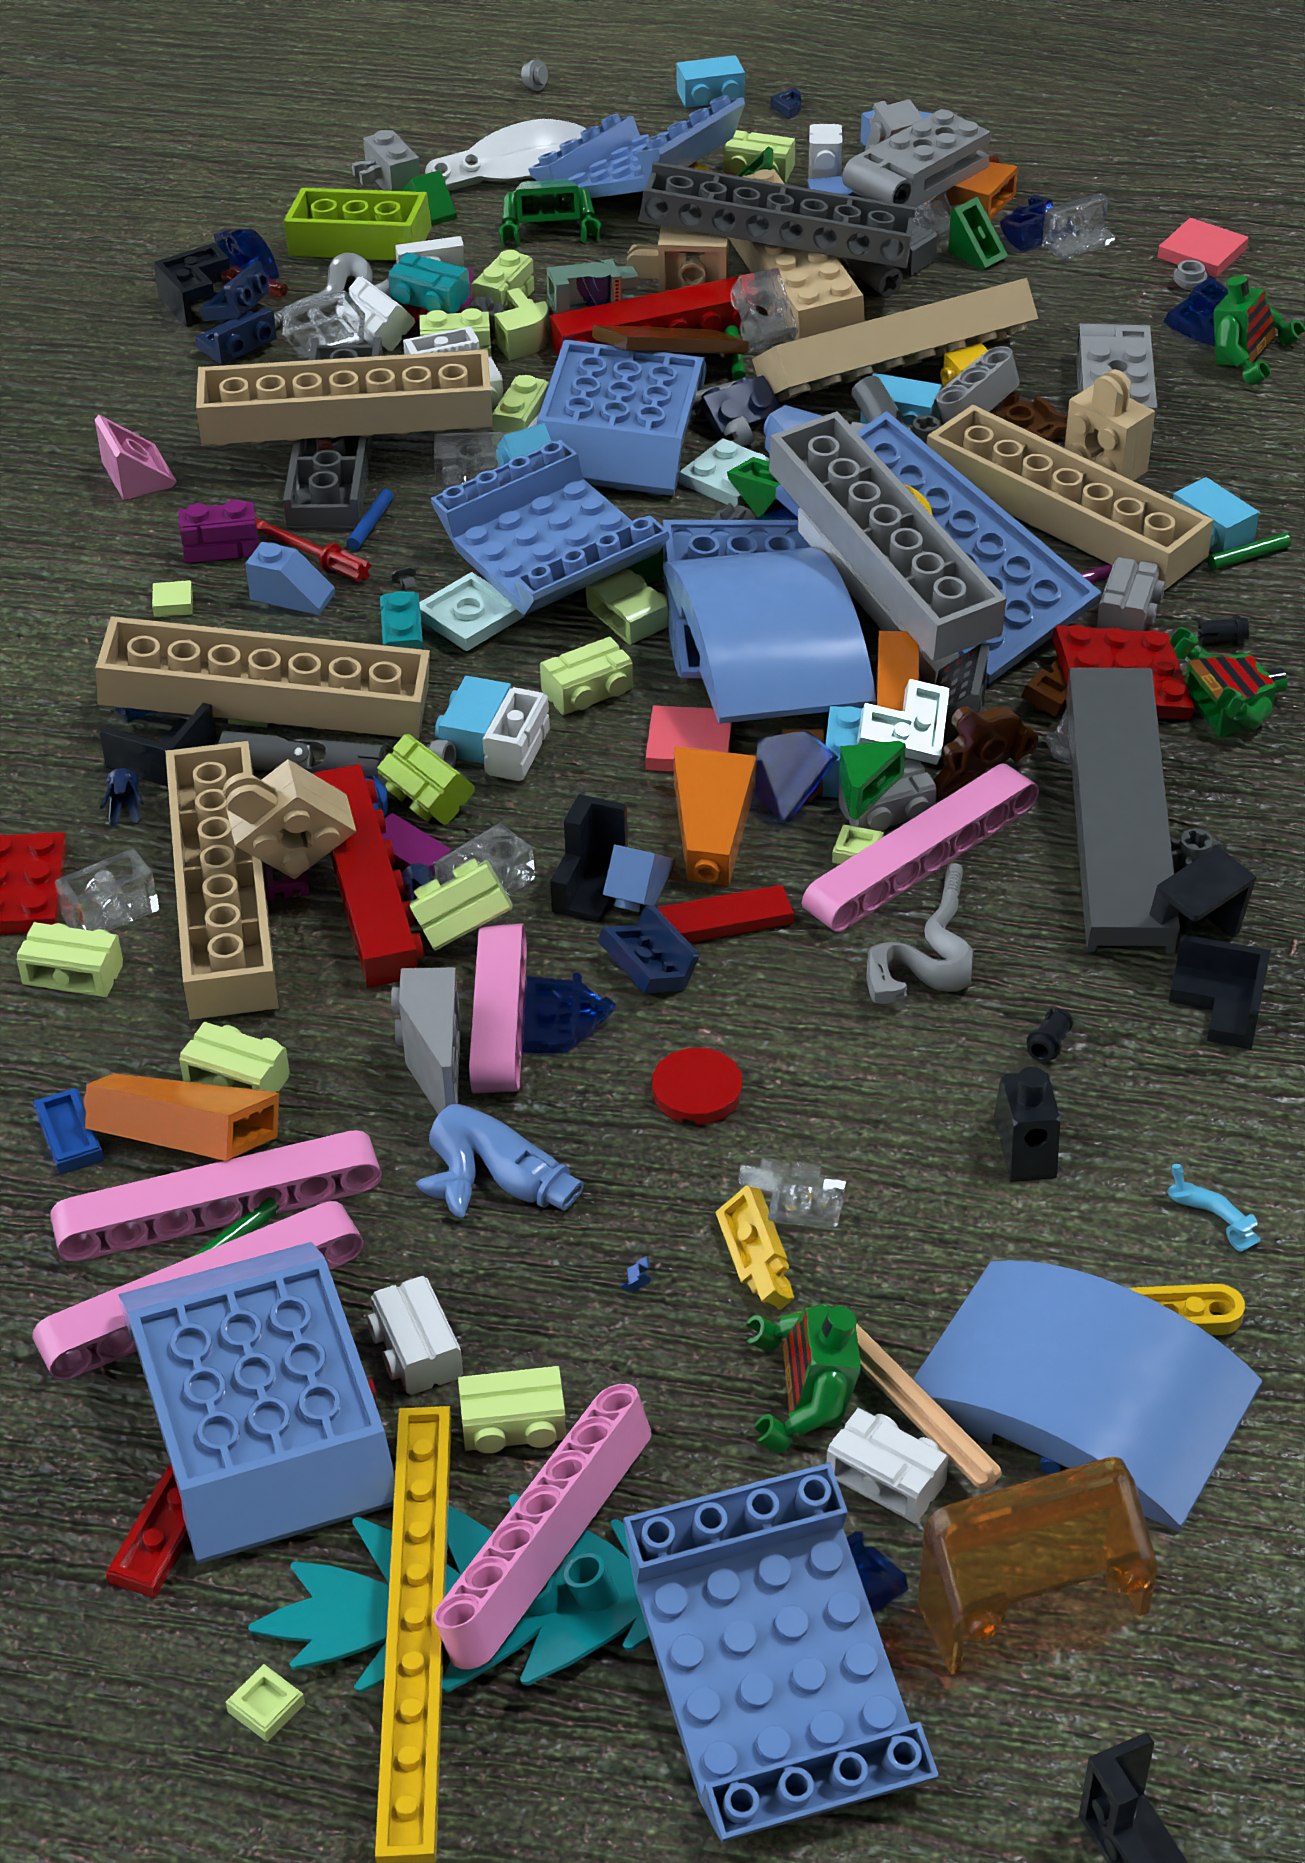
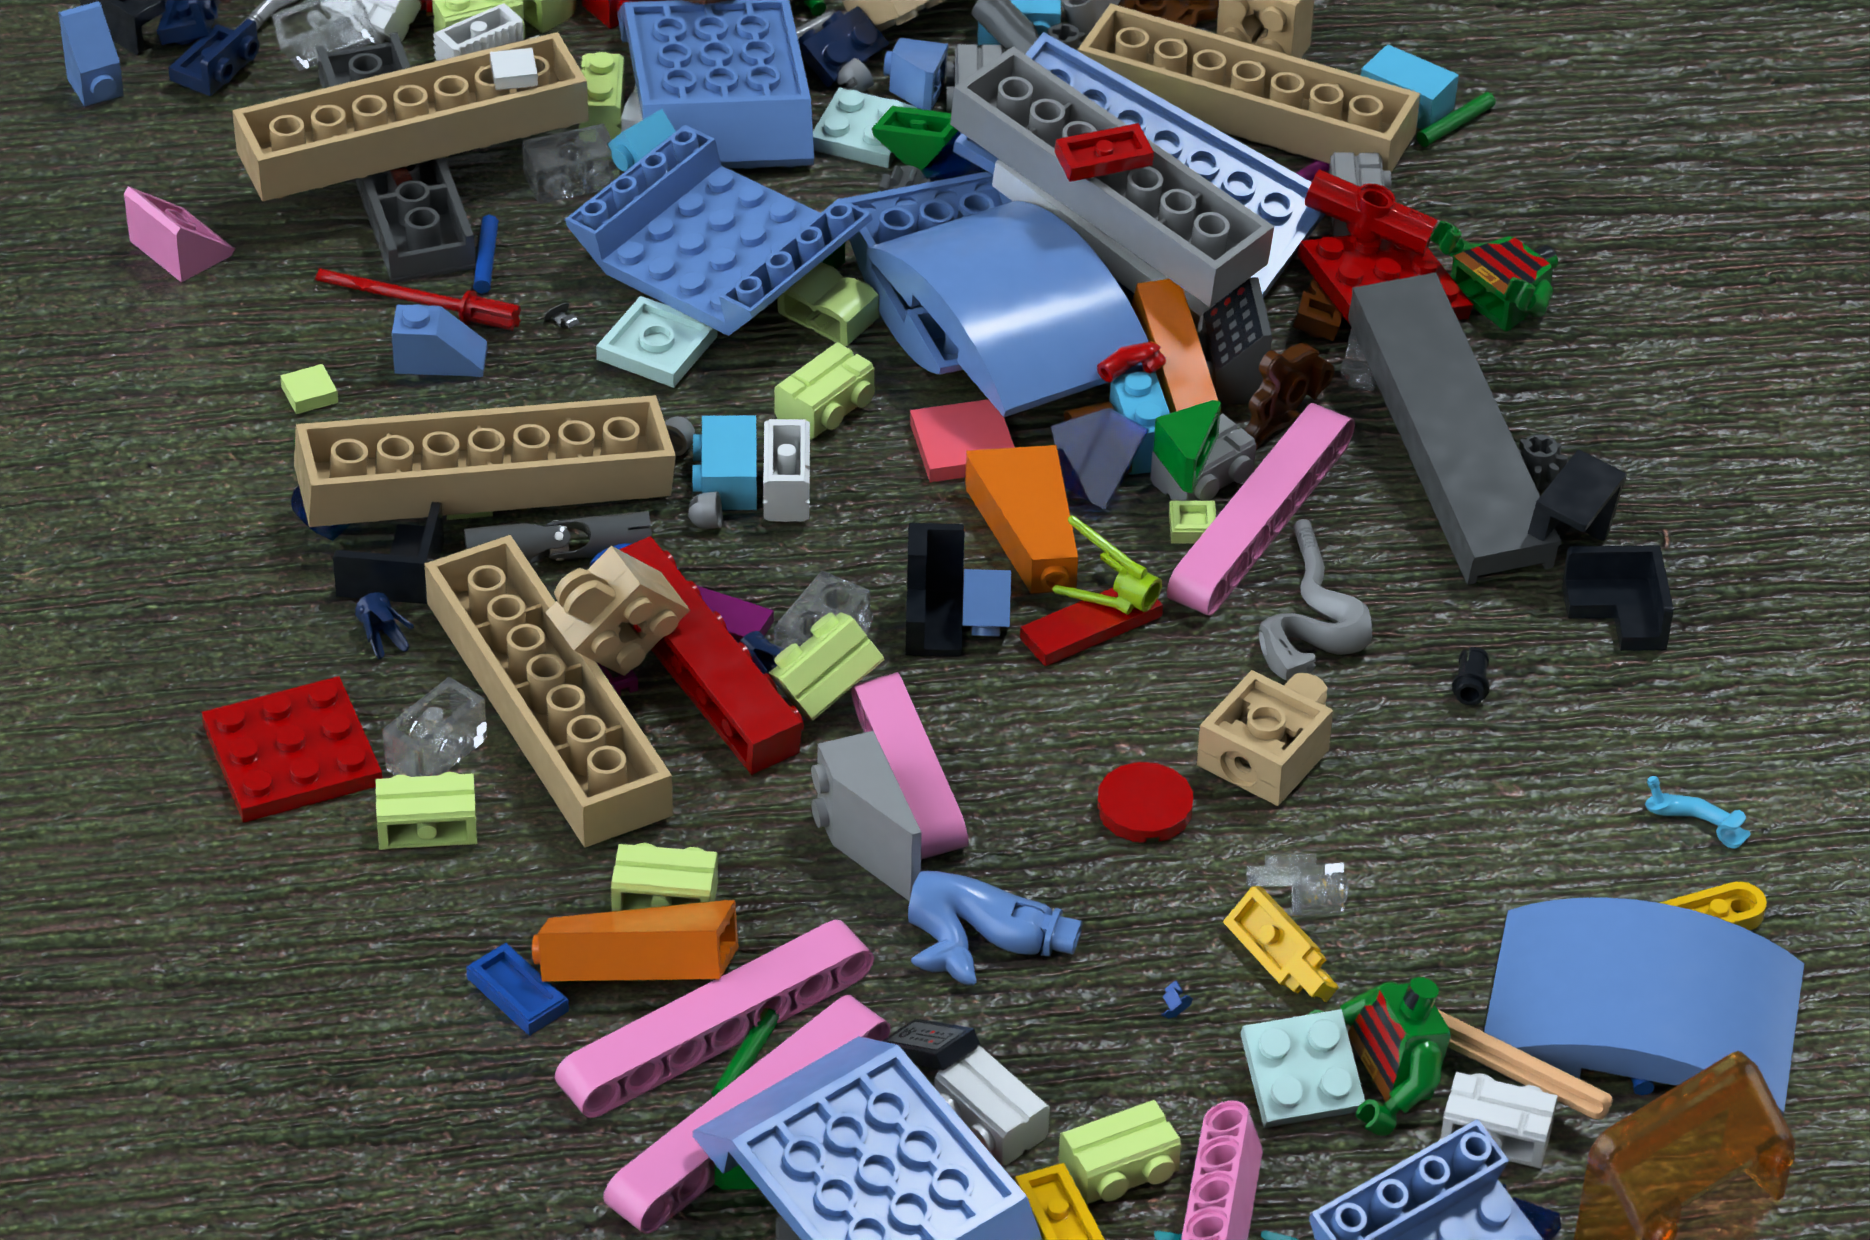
camera: 20 degrees left, 0 degrees up
magenta brick [178,499,259,563] -> none
lime brick [377,733,475,825] -> none
teal brick [380,591,423,650] -> none
clear blue slope [522,972,616,1053] -> none
dark blue bracket [597,905,700,994] -> none
light aqua plate [857,679,949,765] -> none
black torso [994,1067,1060,1182] -> none
black pin [1198,614,1249,645] -> none
none -> medium blue slope [59,1,124,107]
none -> white tile [490,48,538,90]
none -> light grey hinge [665,416,695,456]
none -> black tile [883,1019,980,1070]
none -> lime plant [1053,515,1162,615]
none -> red plate [1054,123,1154,182]
none -> red arm [1097,341,1166,383]
none -> tan brick [1197,670,1333,806]
none -> light aqua plate [1240,1009,1365,1128]
none -> red piece [1304,169,1438,256]

